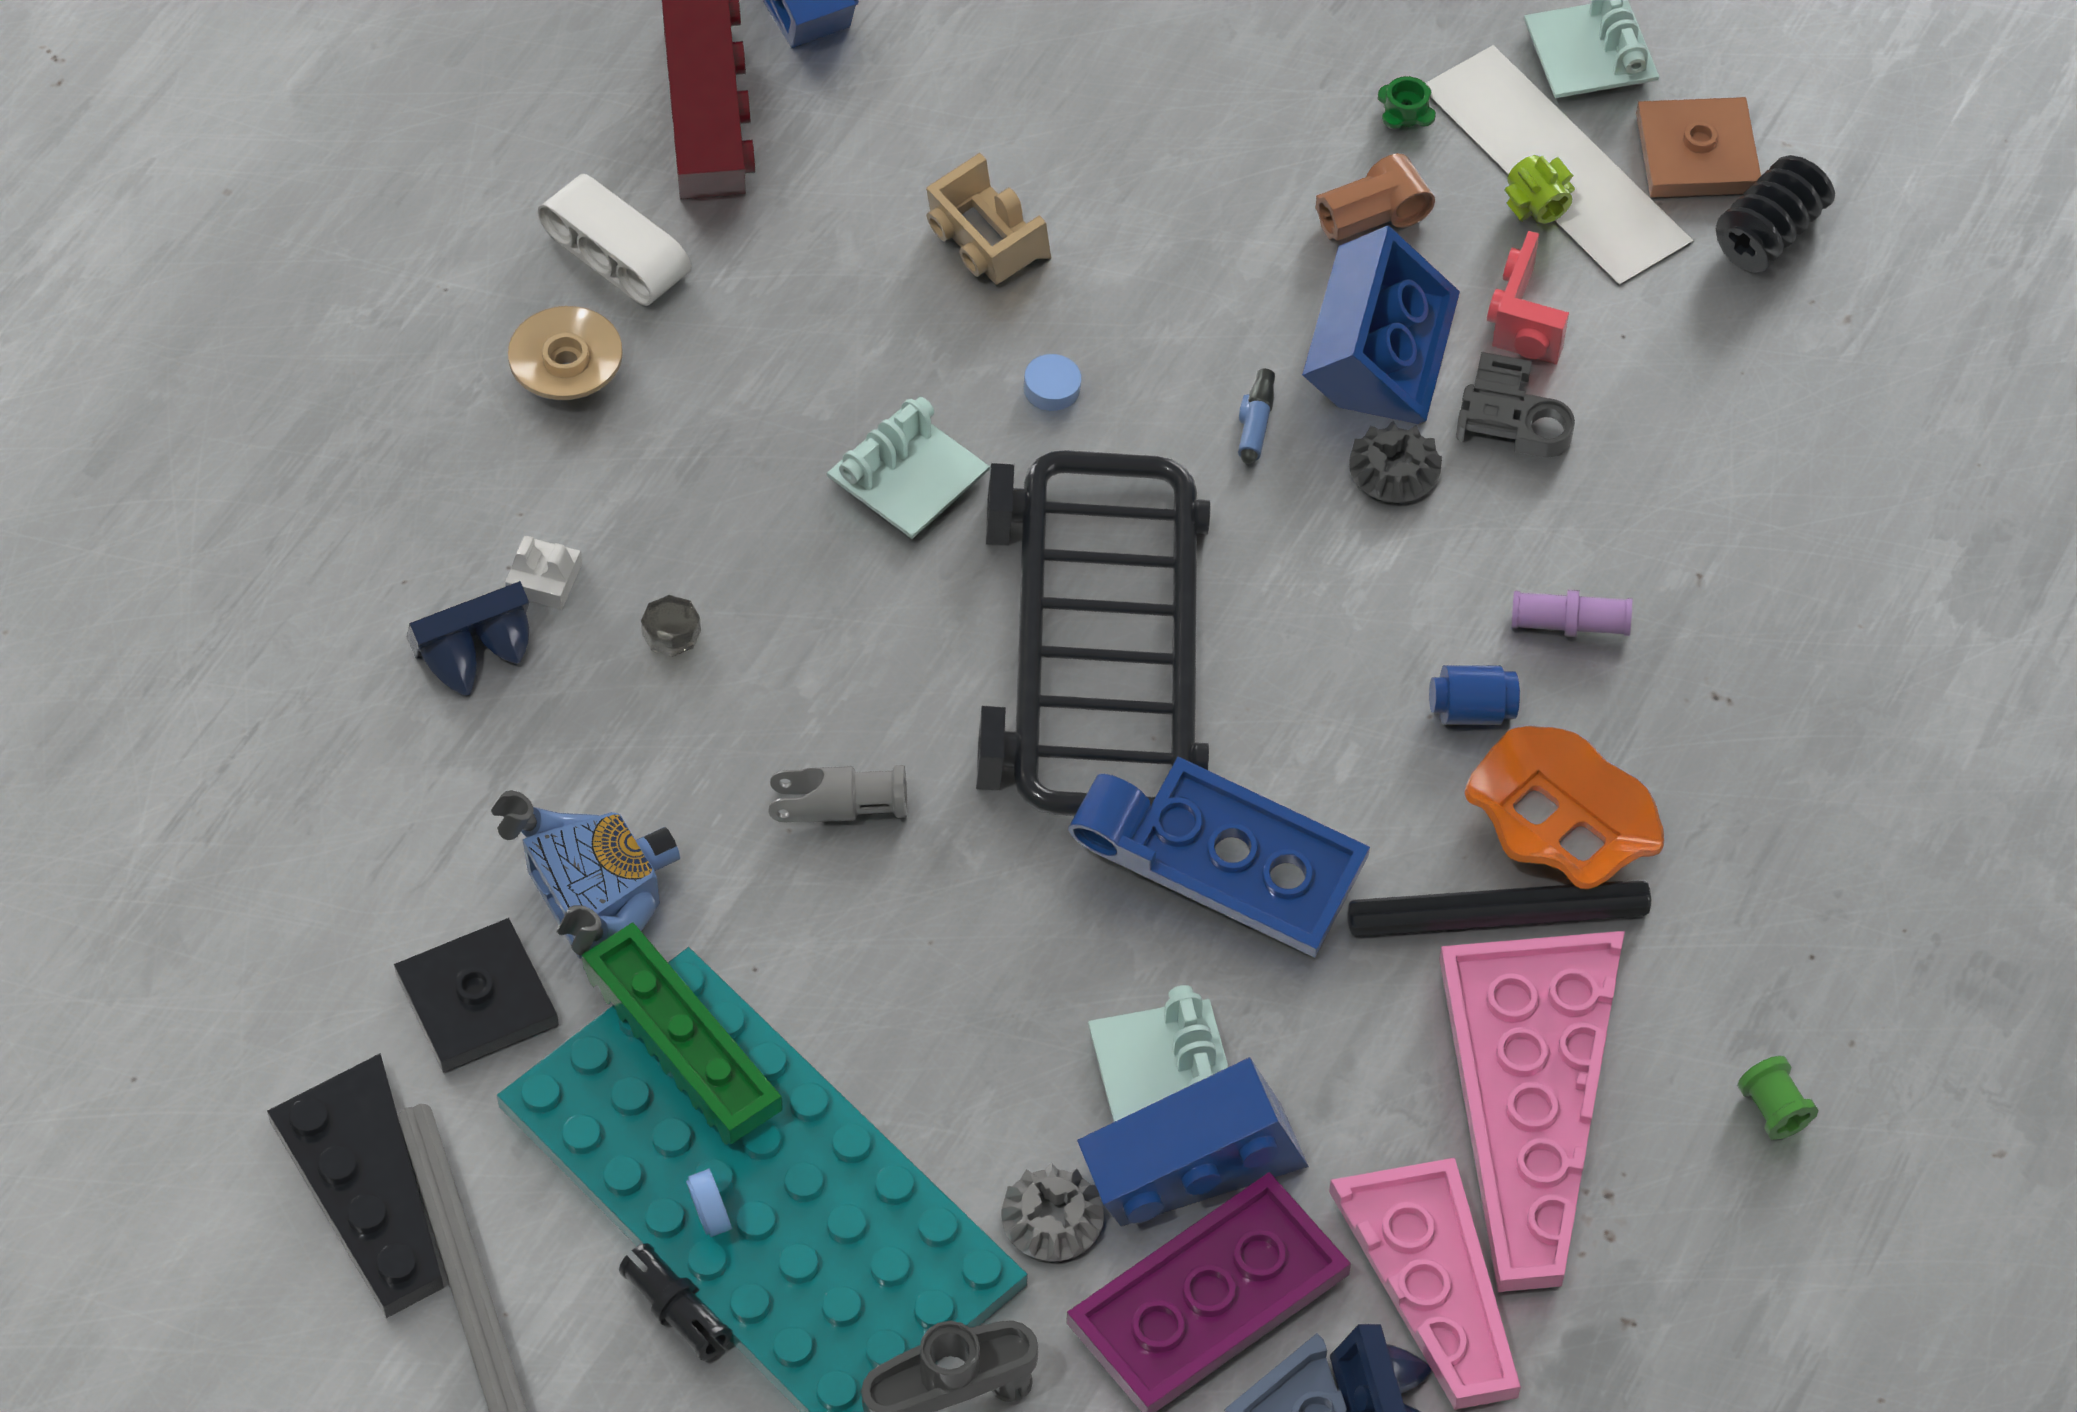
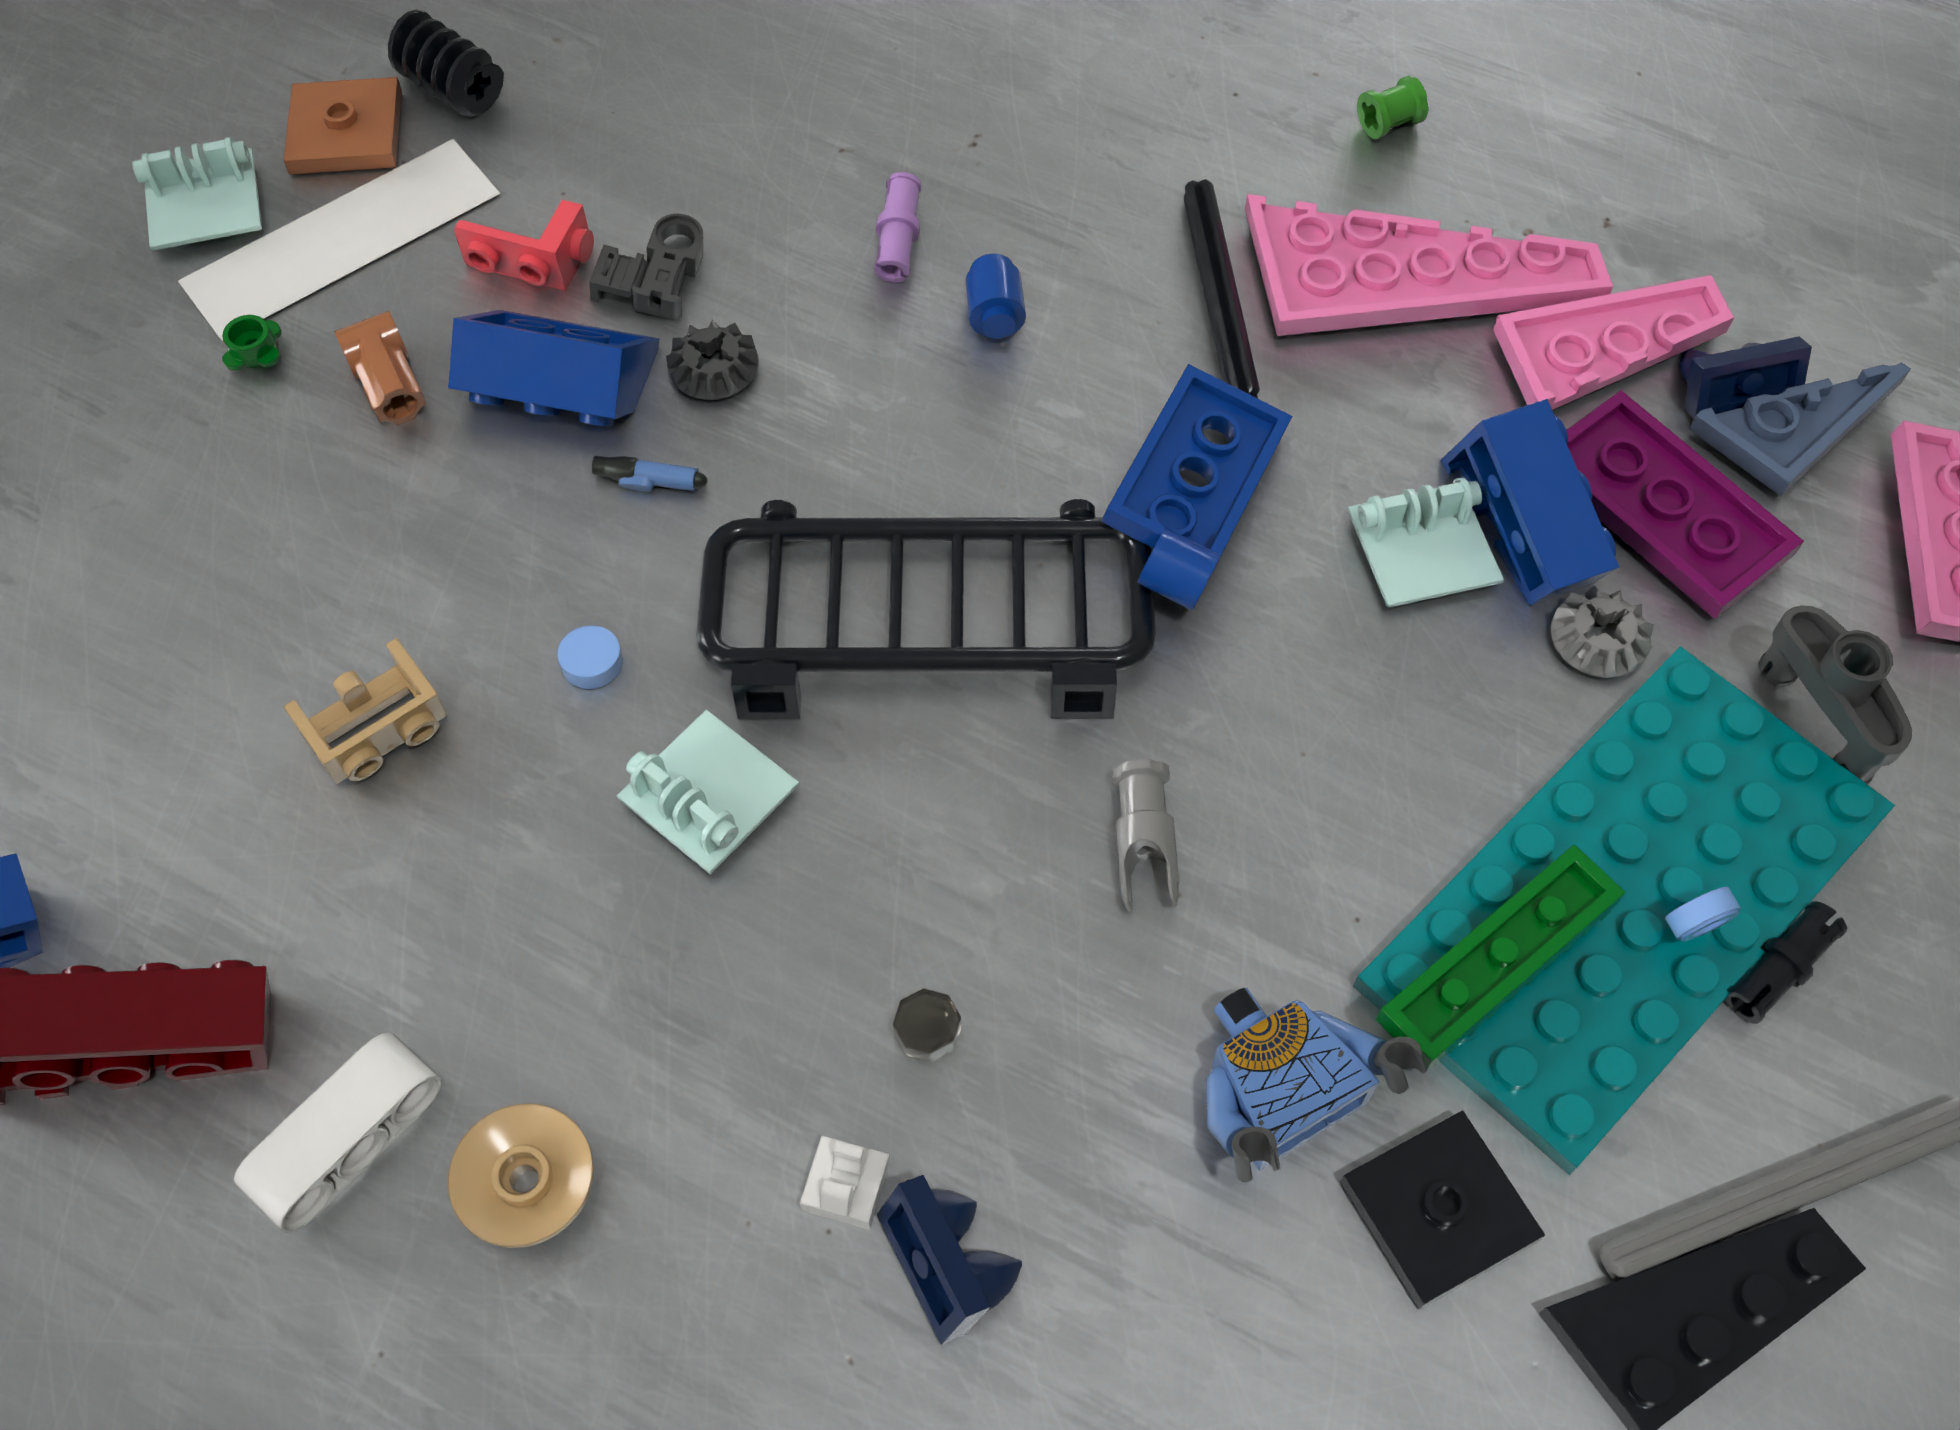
camera: 90 degrees left, 5 degrees up
orange piece [1464,726,1664,889] -> none
lime gear [1504,155,1575,224] -> none

